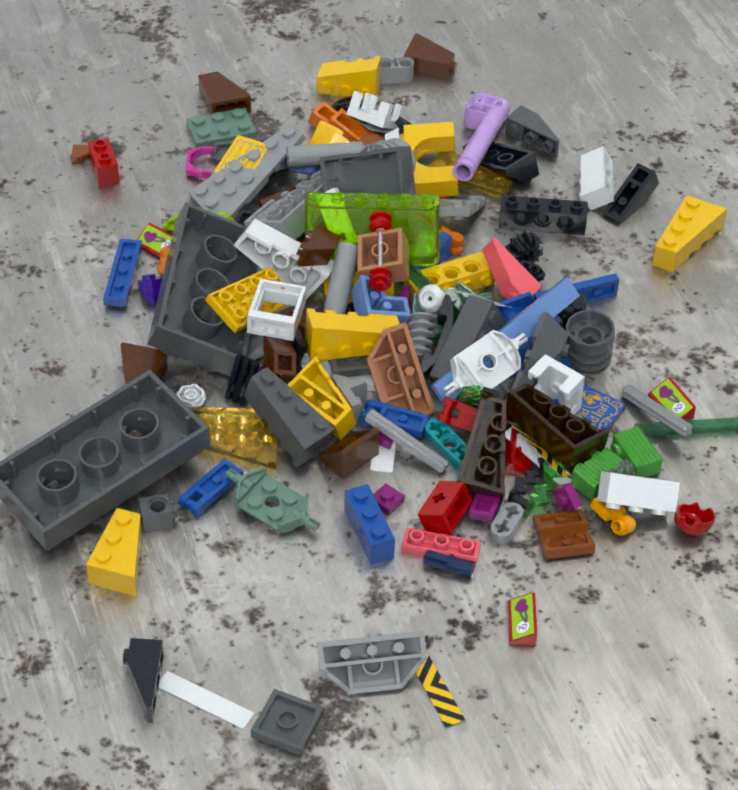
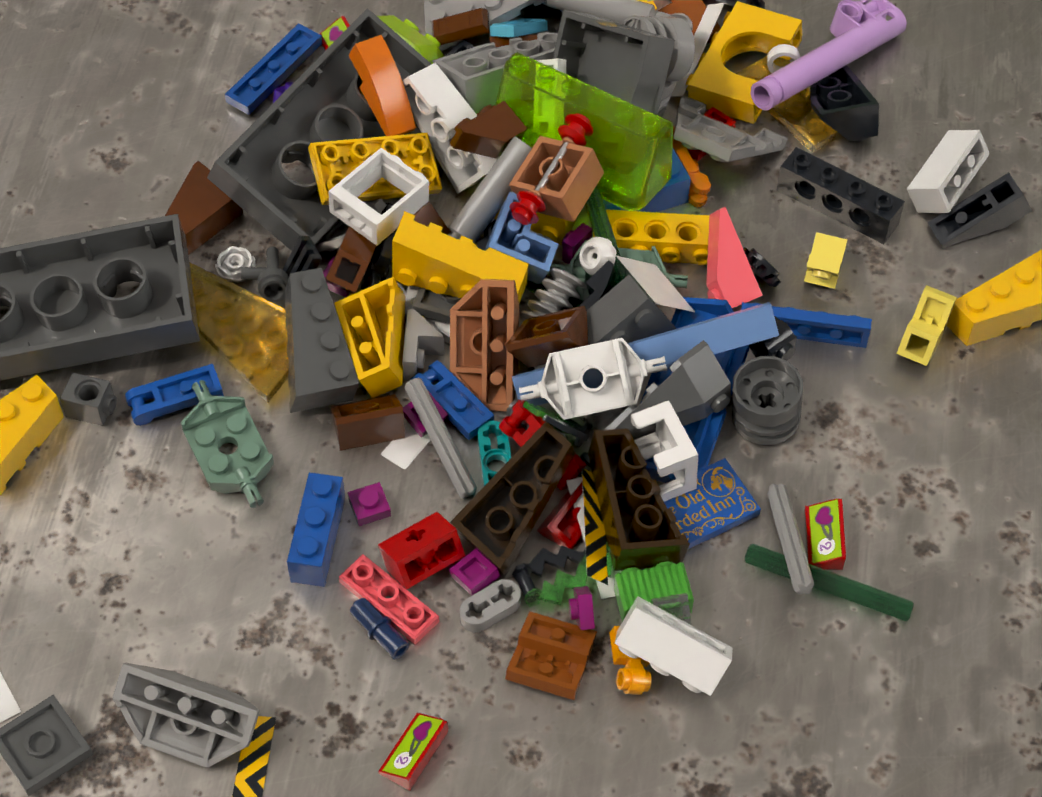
camera: 30 degrees right, 10 degrees up
dark grey slope [505,105,560,158] -> none
black gear [505,231,544,263] -> none
bright green brick [610,426,663,478] -> none
red hair [674,502,716,537] -> none
none -> dark grey piece [241,246,289,302]
none -> orange slope [348,35,416,136]
none -> reddish brown tile [431,8,490,45]
none -> medium azure tile [490,18,548,37]
none -> reddish brown slope [505,305,588,368]
none -> white piece [767,44,800,73]
none -> light yellow brick [804,232,847,289]
none -> light yellow brick [896,285,957,366]

